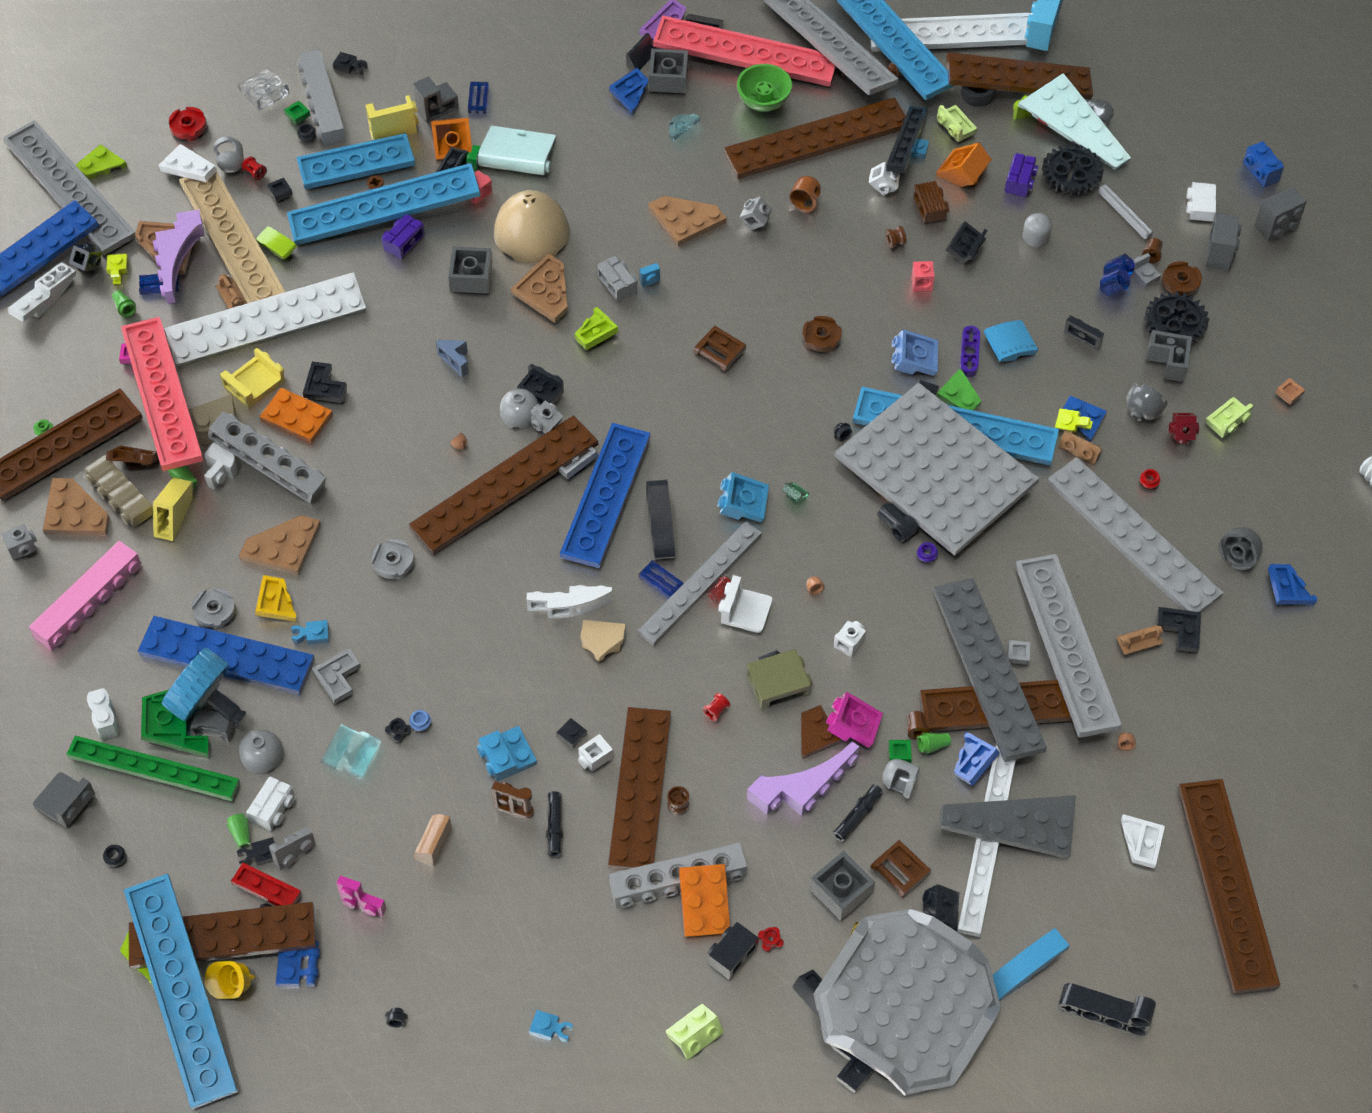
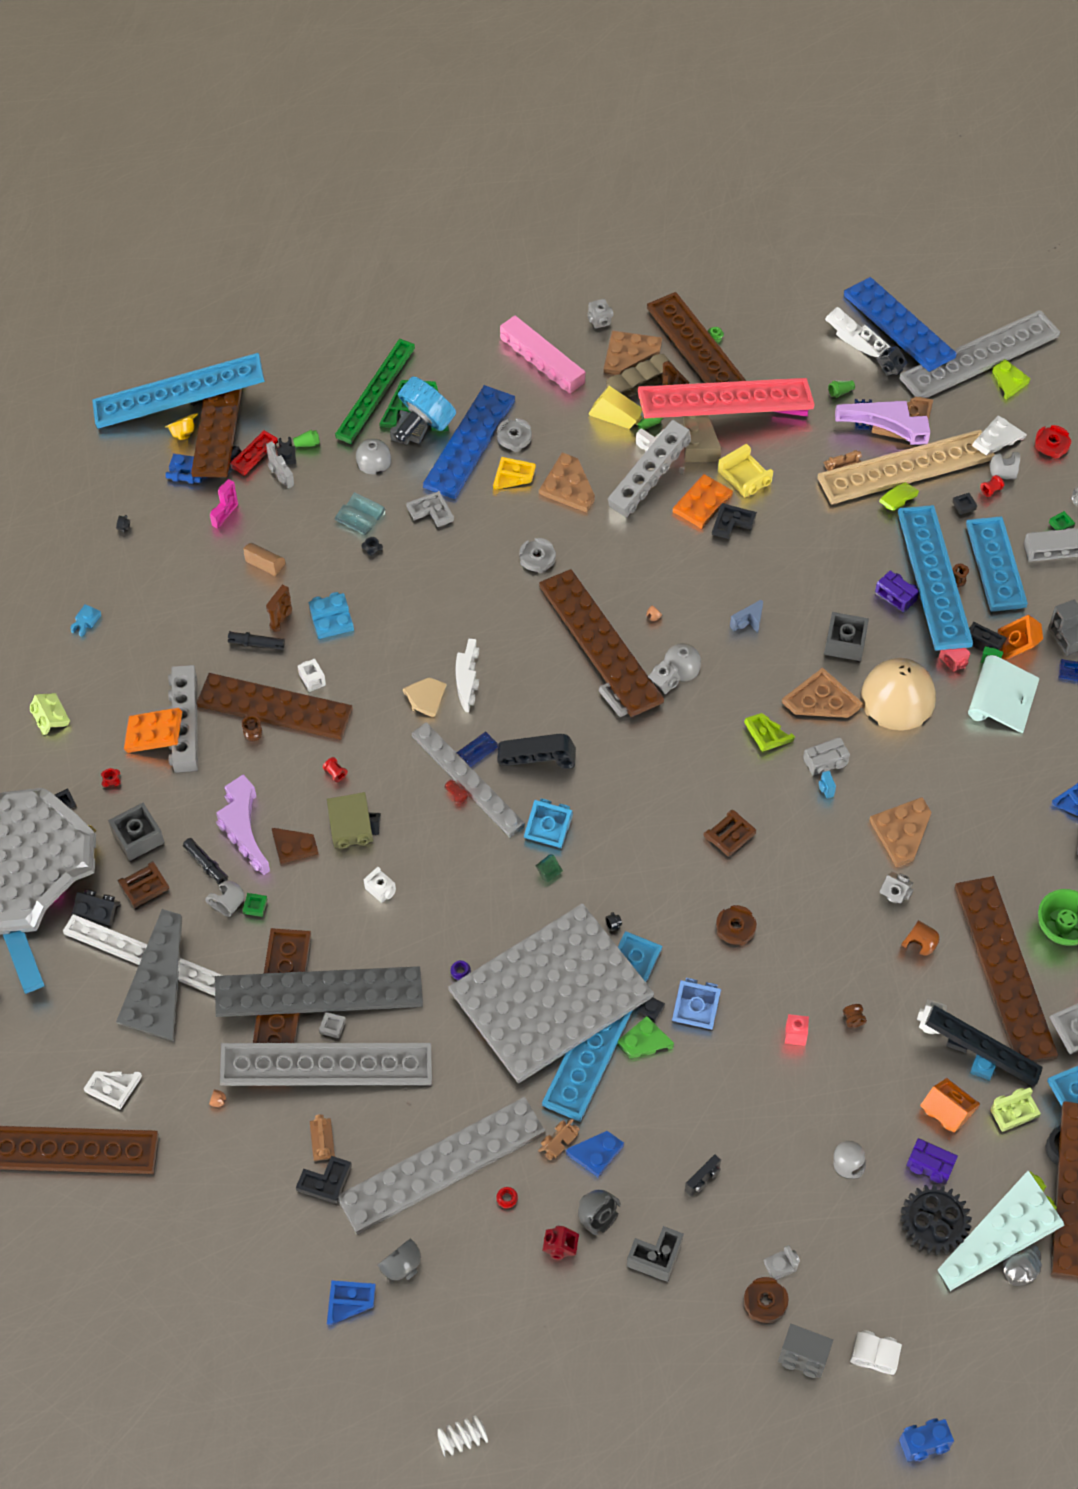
camera: 100 degrees right, 0 degrees up
dark grey bracket [33,772,95,828] -> none
white brick [87,688,119,741] -> none
black plate [103,844,126,867] -> none
neon yellow plate [106,254,128,285] -> none
white plate [164,272,366,367] -> none
white brick [246,776,295,831] -> none
dark azure plate [291,620,329,645] -> none
black plate [297,123,316,141] -> none
light yellow panel [365,95,419,140] -> none
medium blue plate [409,710,431,731] -> none
black bracket [517,363,564,404] -> none
black plate [556,718,587,749] -> none
blue plate [560,423,650,568] -> none
clear light blue plate [668,114,700,141] -> none
black brick [708,922,759,980] -> none
white bracket [718,575,772,633] -> none
nougat hinge [806,576,825,595] -> none
dark pink plate [826,691,883,748] -> none
black piece [877,502,919,542] -> none
reddish brown bush [907,711,929,740] -> none
reddish brown brick [913,180,949,224] -> none
bright green cone [917,733,951,754] -> none
black bracket [945,221,988,264] -> none
wing [954,732,1000,786] -> none
dark purple beam [960,326,980,377] -> none
dark azure slope [984,320,1038,362] -> none
neon yellow plate [1055,409,1093,433] -> none
light grey axle [1098,184,1153,239] -> none
clear blue brick [1099,253,1135,298] -> none
reddish brown bush [1142,238,1163,263] -> none
black gear [1144,291,1209,345] -> none
yellowish green bracket [1205,397,1254,438] -> none
dark grey brick [1254,186,1307,241] -> none
nougat plate [1275,378,1305,405] -> none

